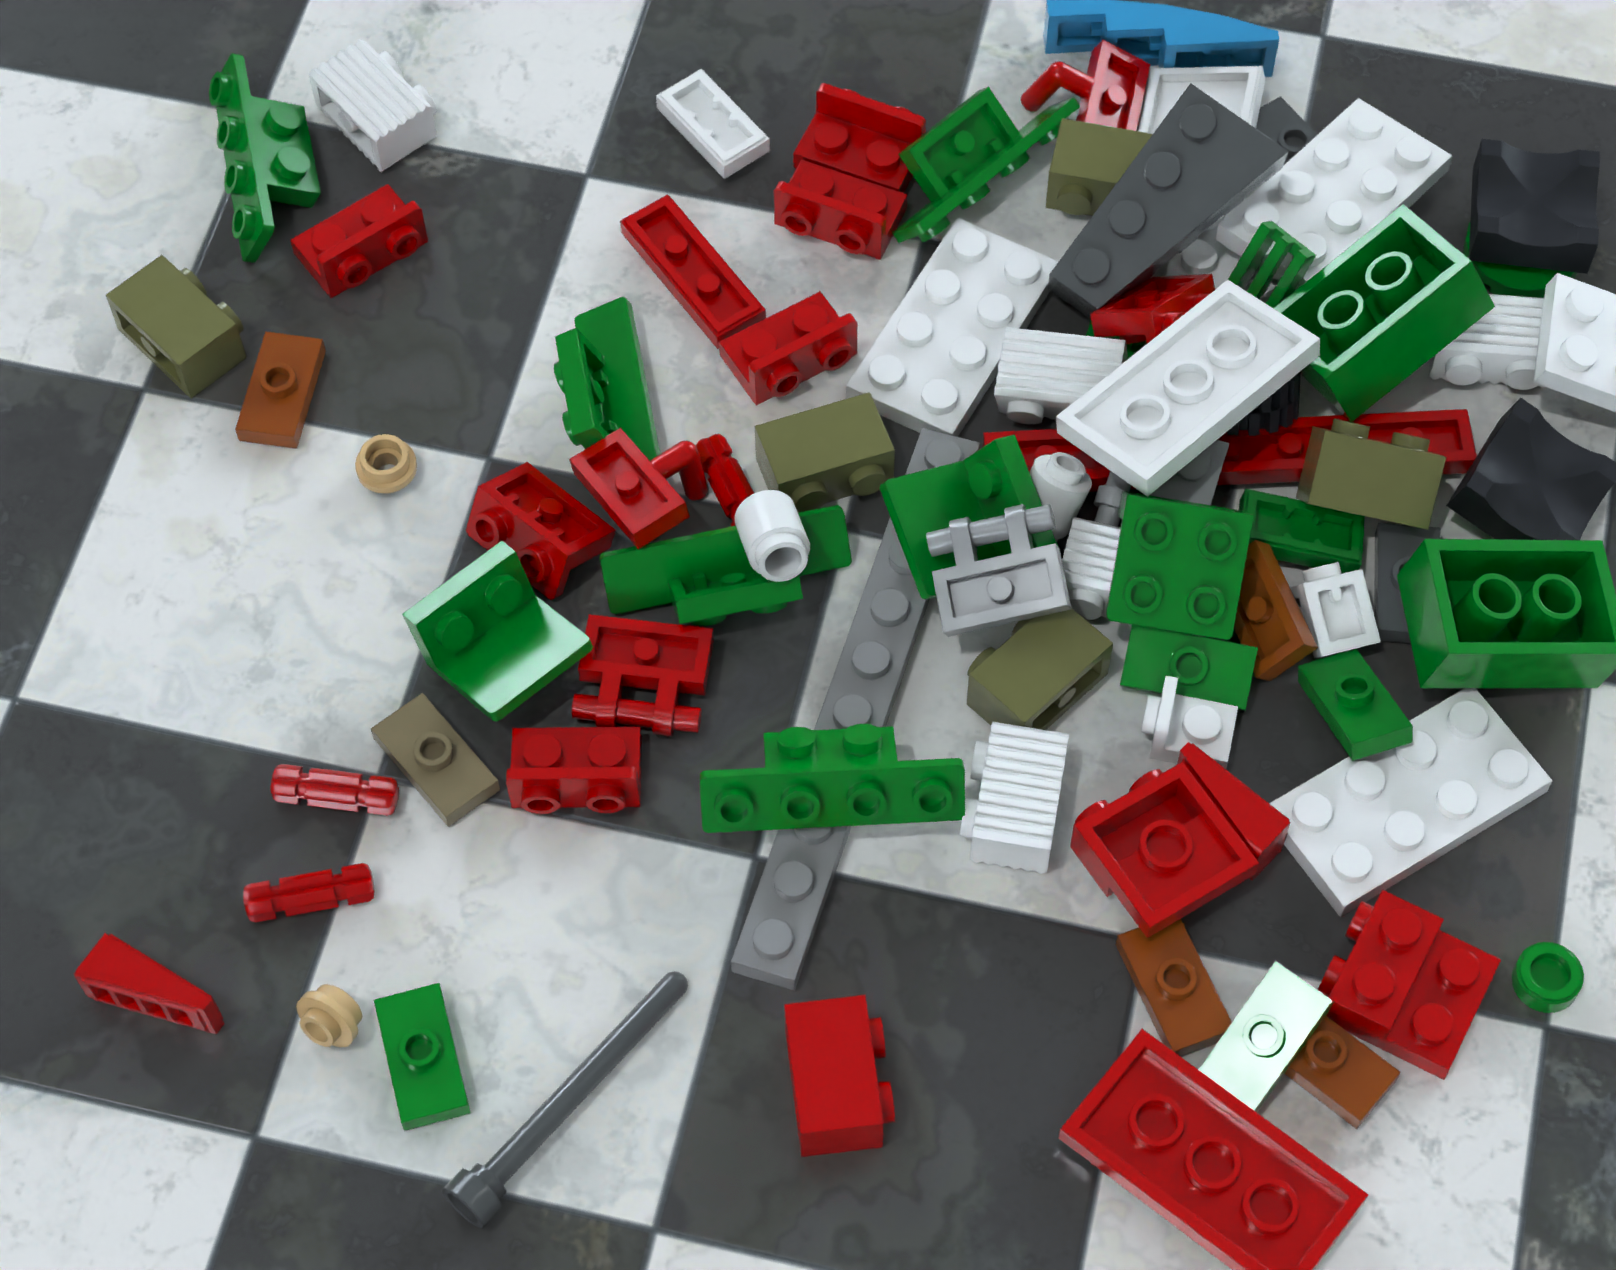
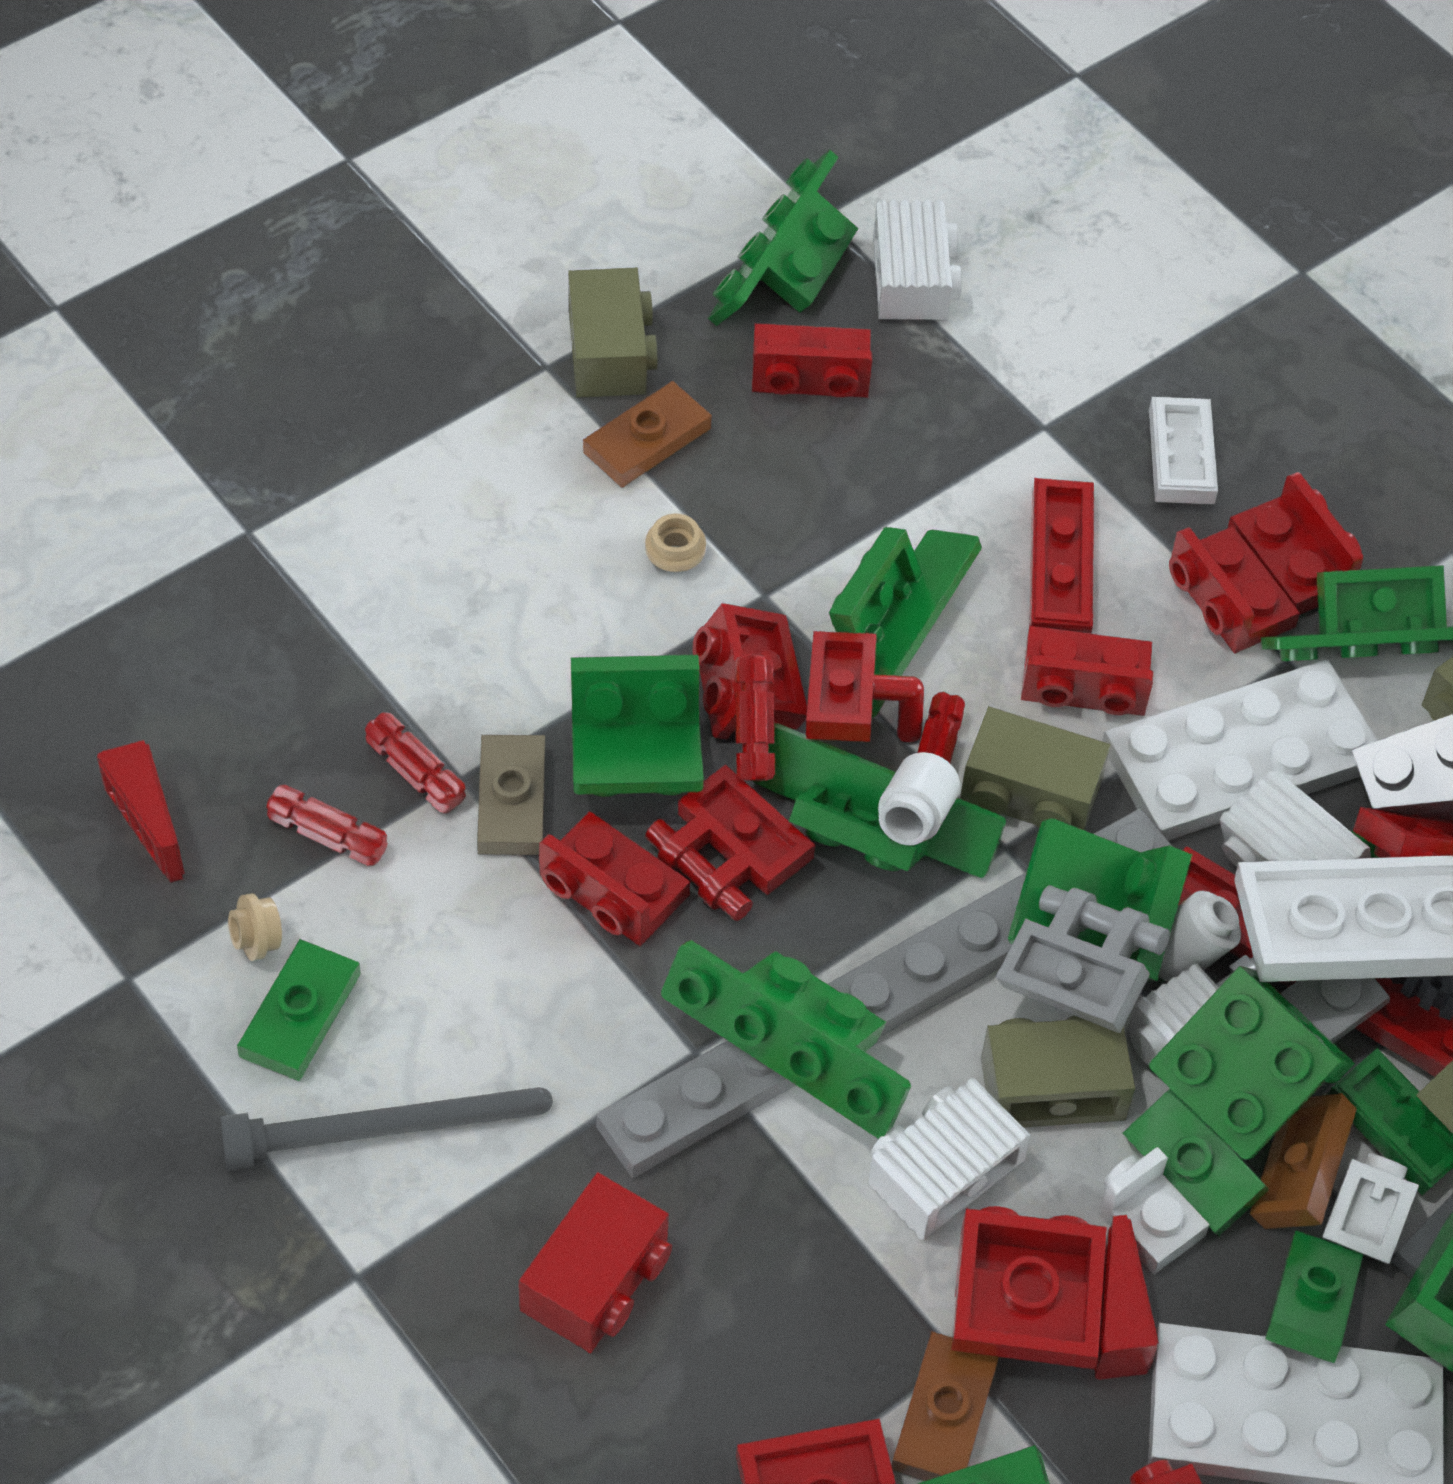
camera: 35 degrees right, 5 degrees down
none -> red axle [735,654,775,781]

